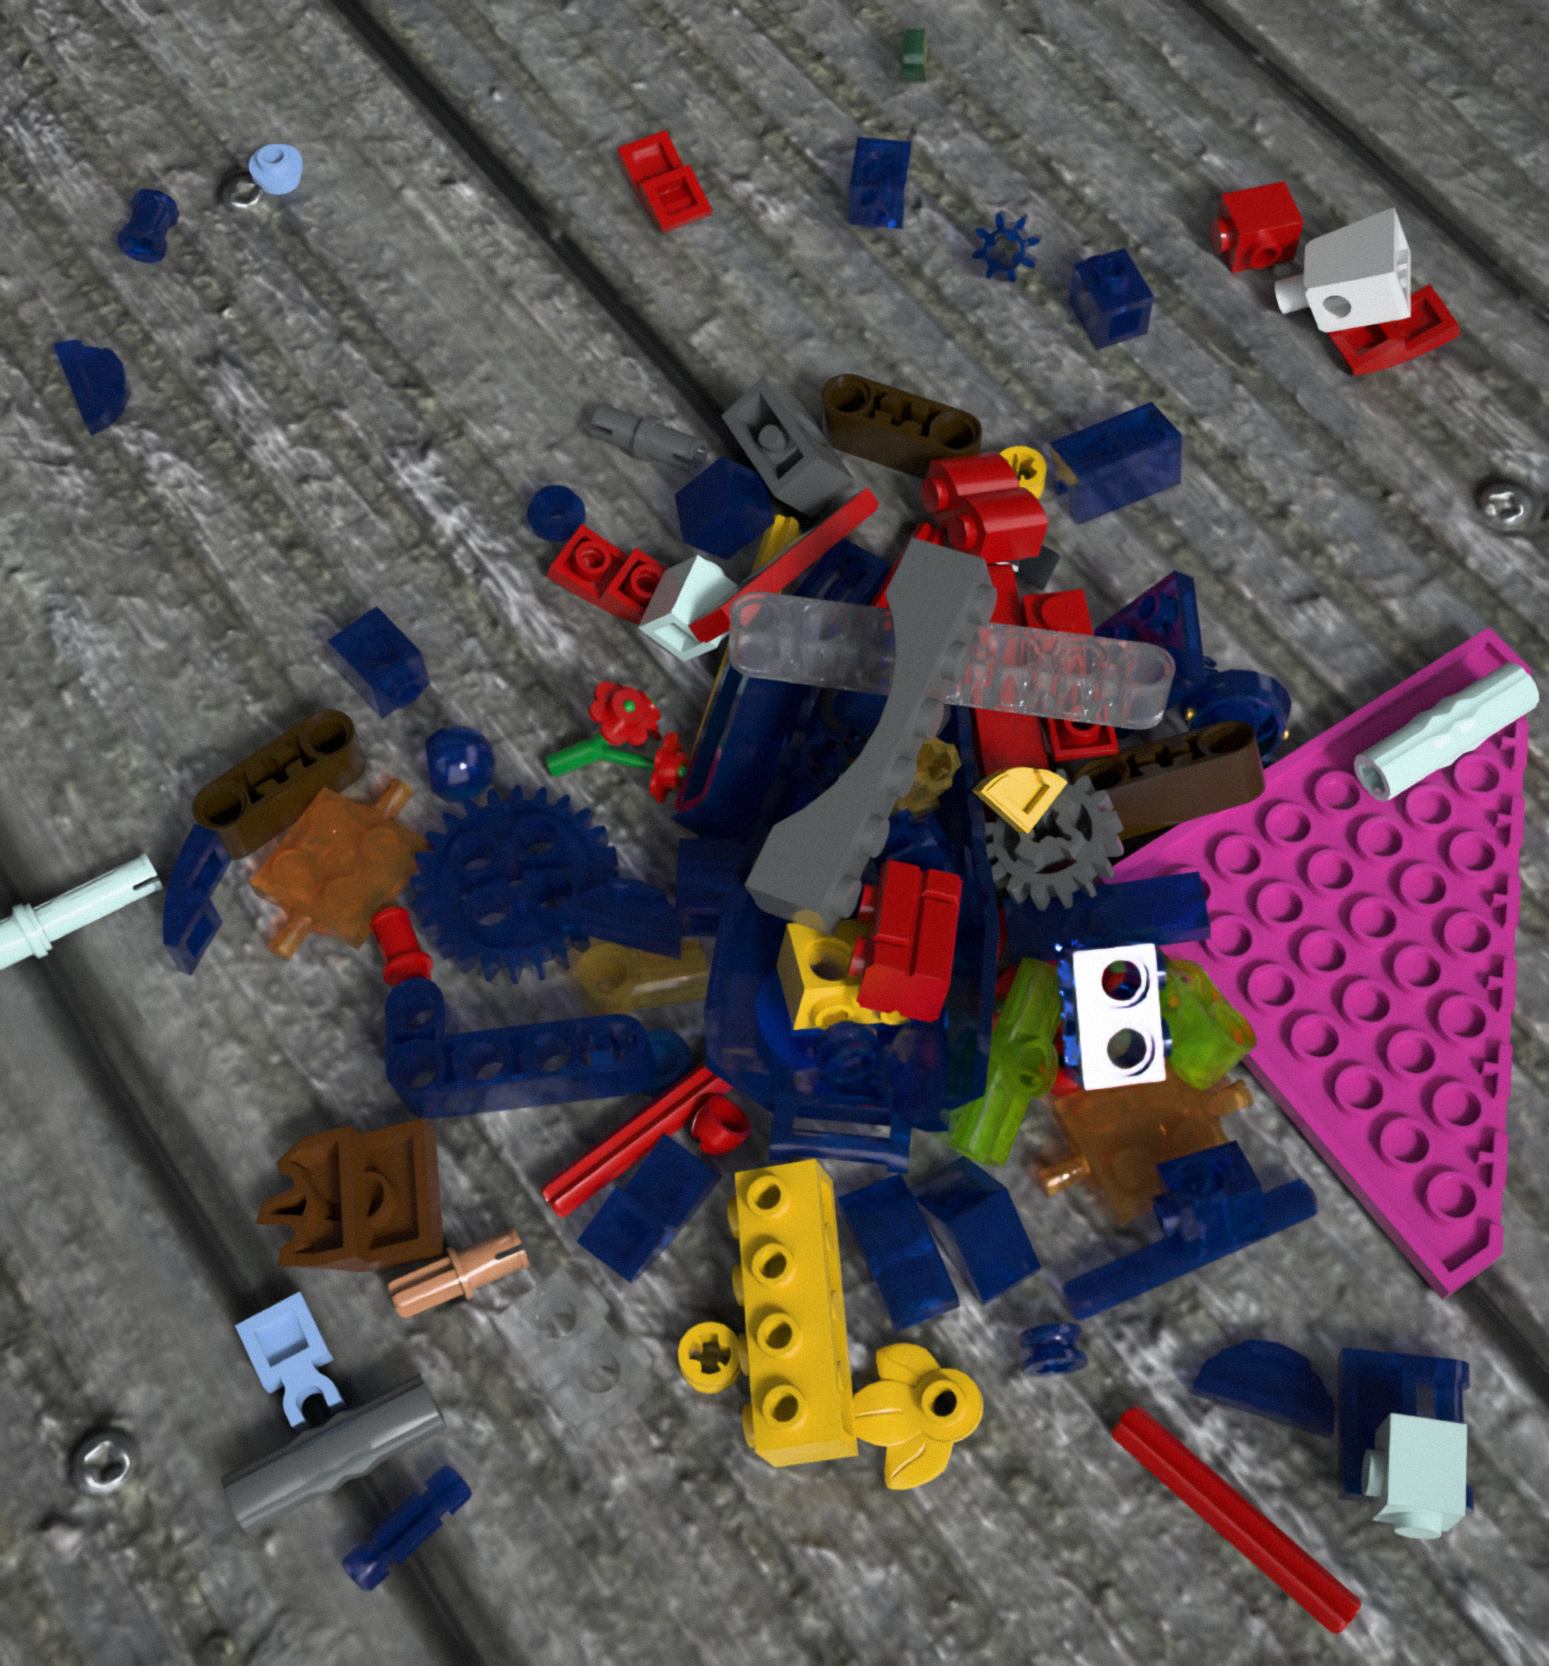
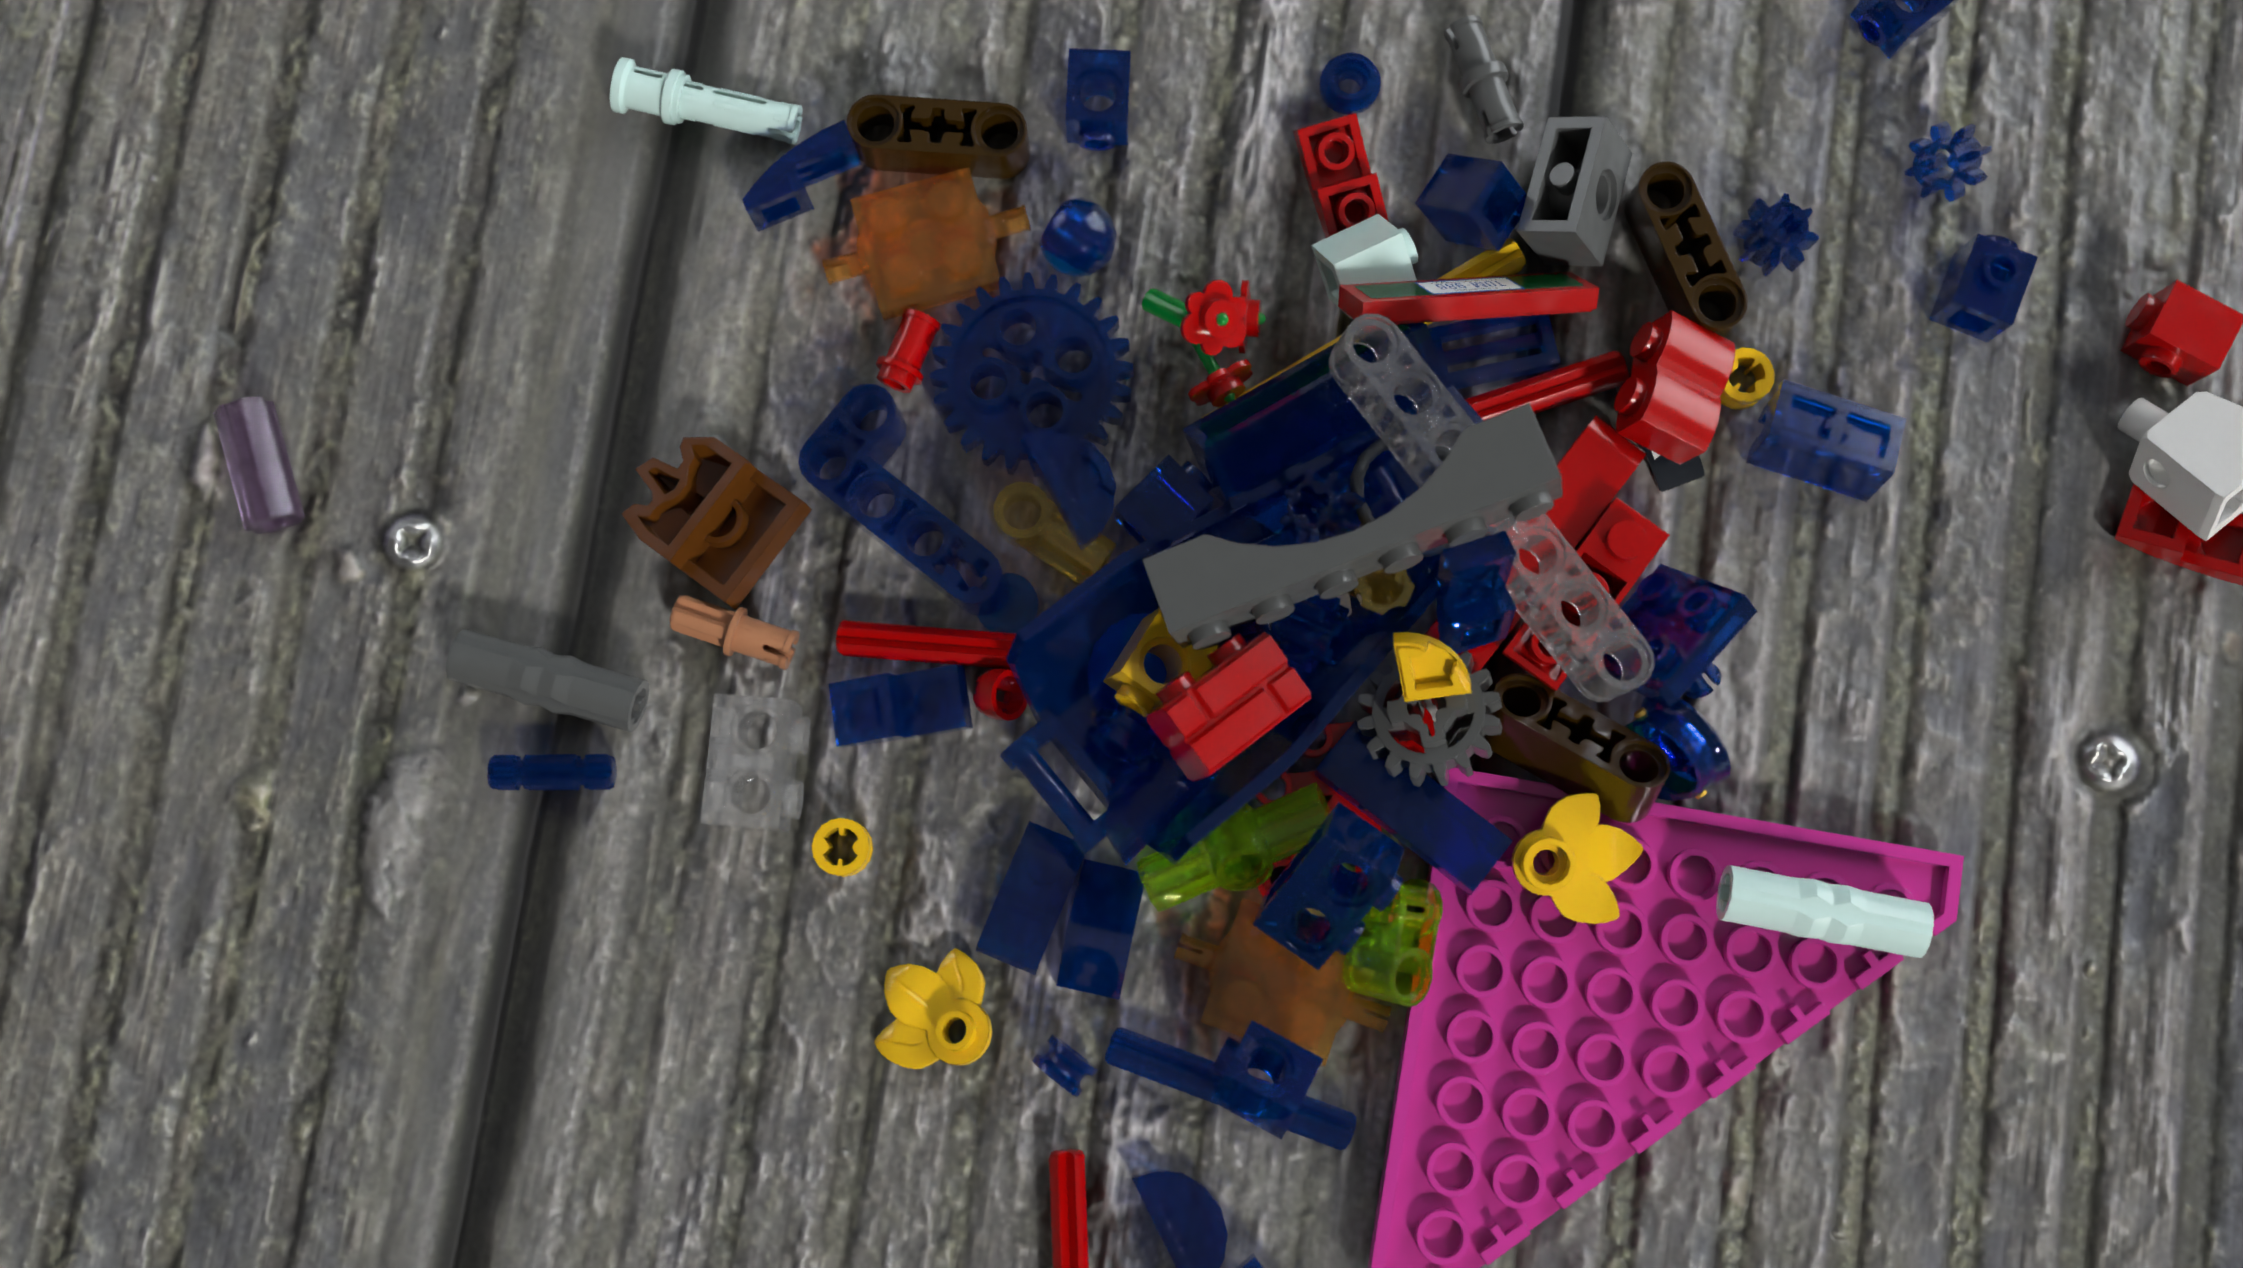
camera: 45 degrees right, 20 degrees up
light blue plate [235,1292,346,1433] -> none
yellow brick [727,1159,858,1468] -> none
none -> clear blue slope [1437,530,1517,654]
none -> yellow plate [1511,793,1643,924]
none -> clear blue gear [1733,193,1819,277]

